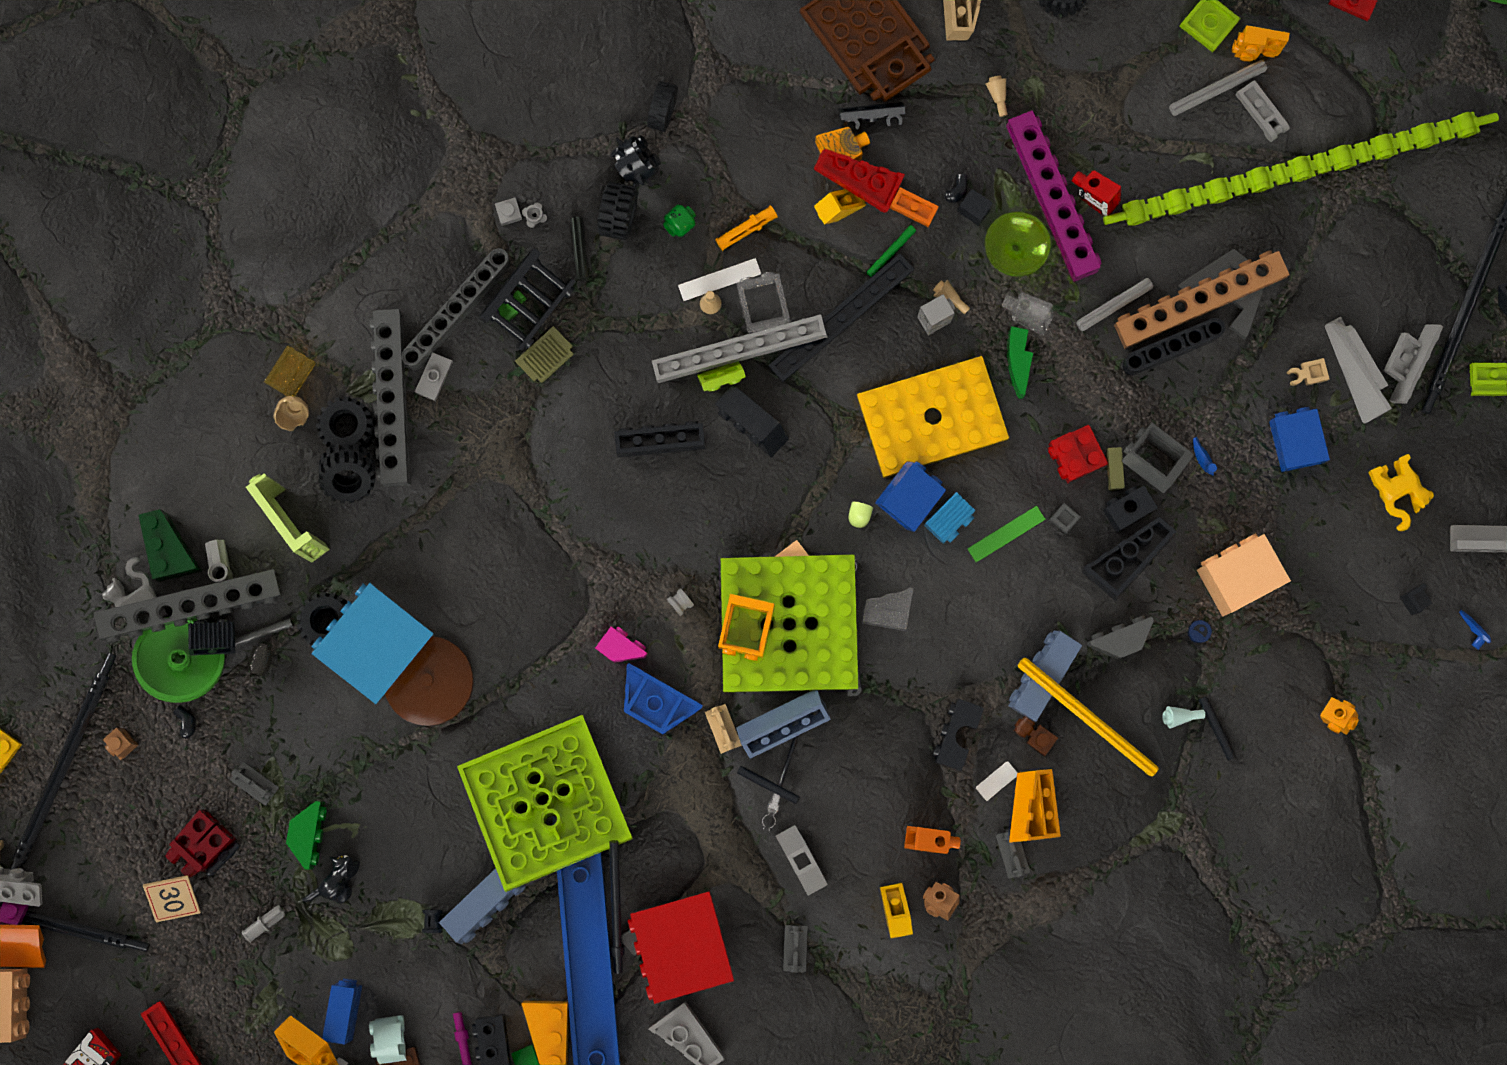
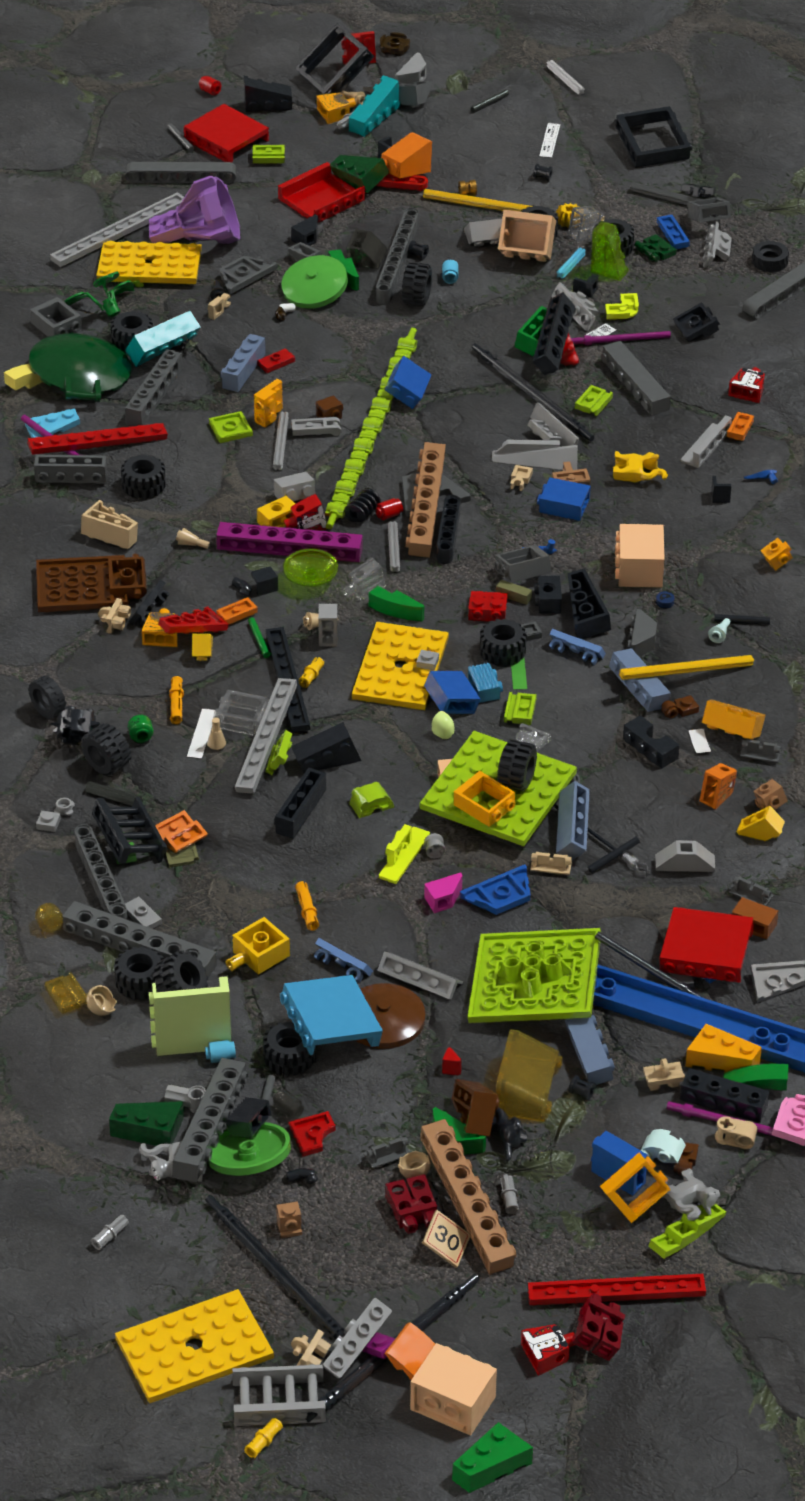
camera: 60 degrees left, 40 degrees down
none -> clear yellow head [35,903,63,933]
none -> light grey axle [91,1215,129,1250]
none -> tan hips [98,598,131,634]
none -> orange slope [155,810,208,853]
none -> medium azure brick [205,1040,236,1063]
none -> yellow brick [225,917,290,974]
none -> yellow brick [257,496,295,527]
none -> light grey brick [273,472,315,501]
none -> red tile [288,1111,336,1157]
none -> light orange pin [295,881,319,931]
none -> yellow pin [298,657,324,688]
none -> medium blue plate [314,938,373,982]
none -> reddish brown brick [316,395,344,419]
none -> black piece [344,488,381,522]
none -> lime cylinder [350,782,394,818]
none -> red brick [375,498,403,520]
none -> light grey panel [377,951,463,1000]
none -> neon yellow bracket [379,824,430,884]
none -> blue brick [385,356,431,409]
none -> tan hair [398,1151,431,1179]
none -> light grey plate [416,650,439,670]
none -> medium nougat brick [420,1119,516,1274]
none -> red slope [442,1047,462,1075]
none -> reddish brown wedge [452,1079,499,1136]
none -> black tyre [479,619,527,666]
none -> clear yellow windscreen [496,1029,563,1122]
none -> black tyre [497,739,537,792]
none -> lime plate [504,692,537,725]
none -> medium blue plate [549,629,606,665]
none -> medium nougat hinge [552,461,591,485]
none -> tan hips [643,1058,685,1091]
none -> dark orange brick [732,897,778,940]

